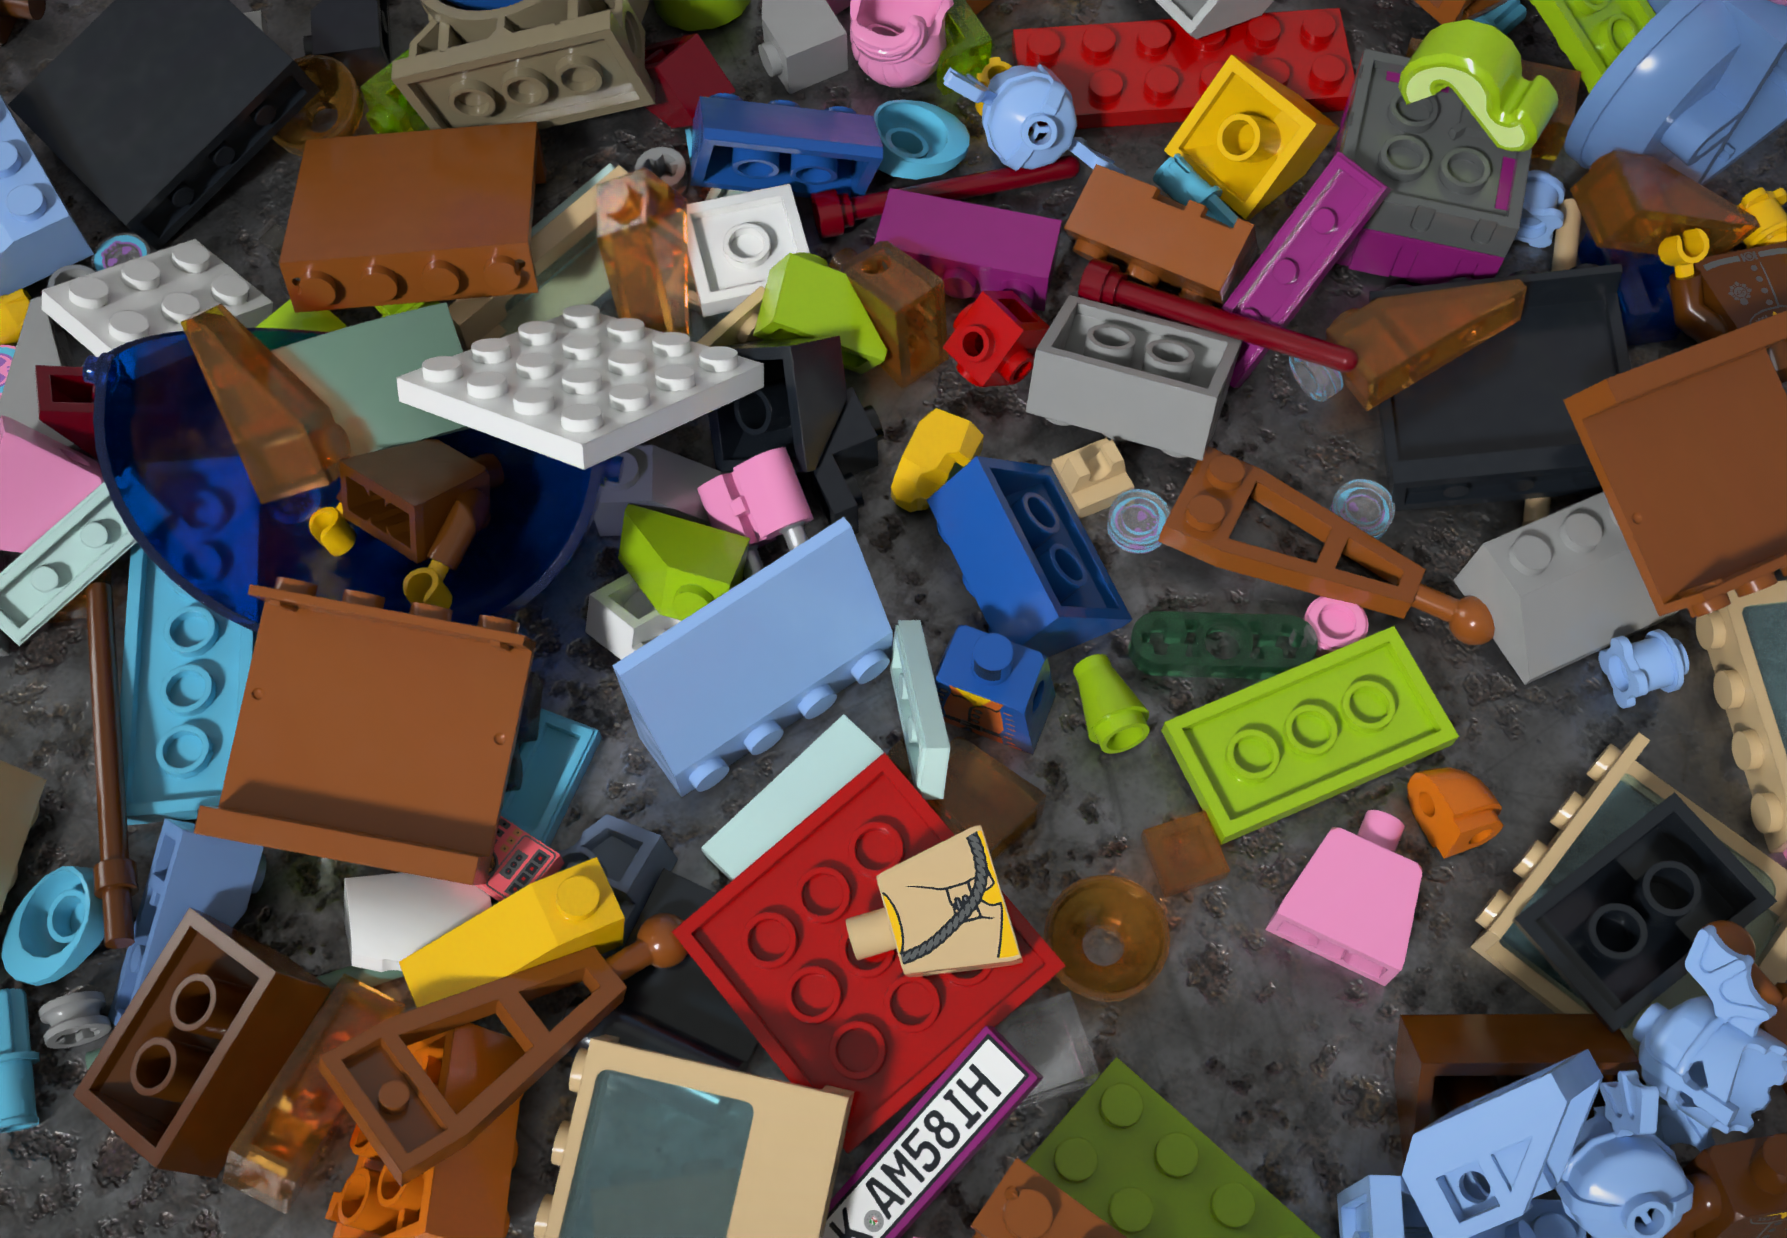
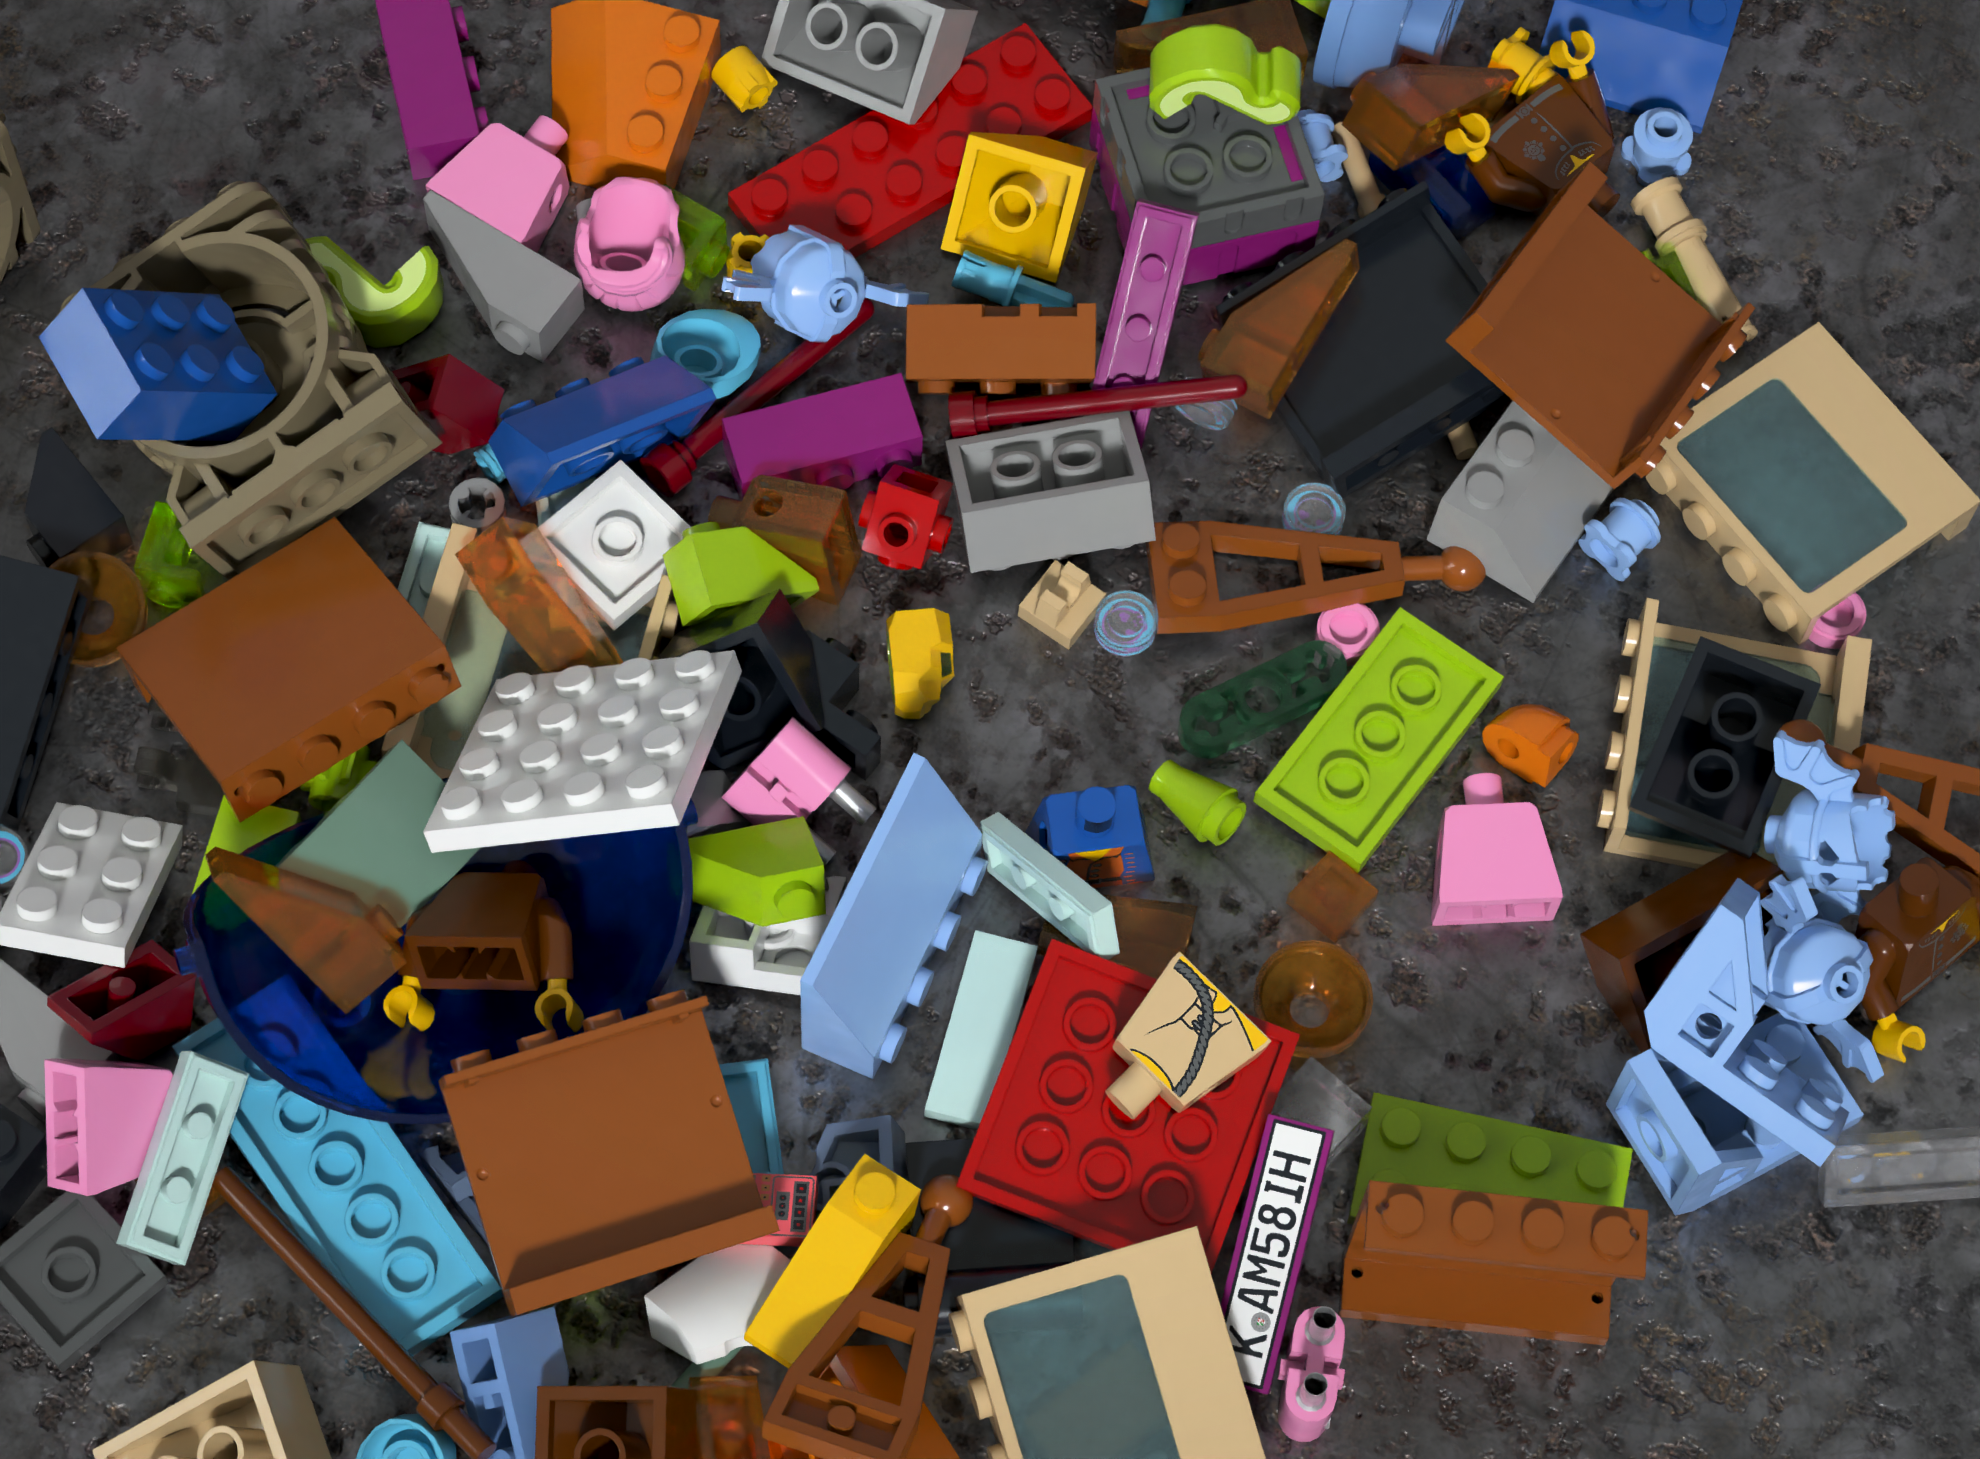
camera: 35 degrees left, 0 degrees up
blue slope [927,456,1133,657] -> none

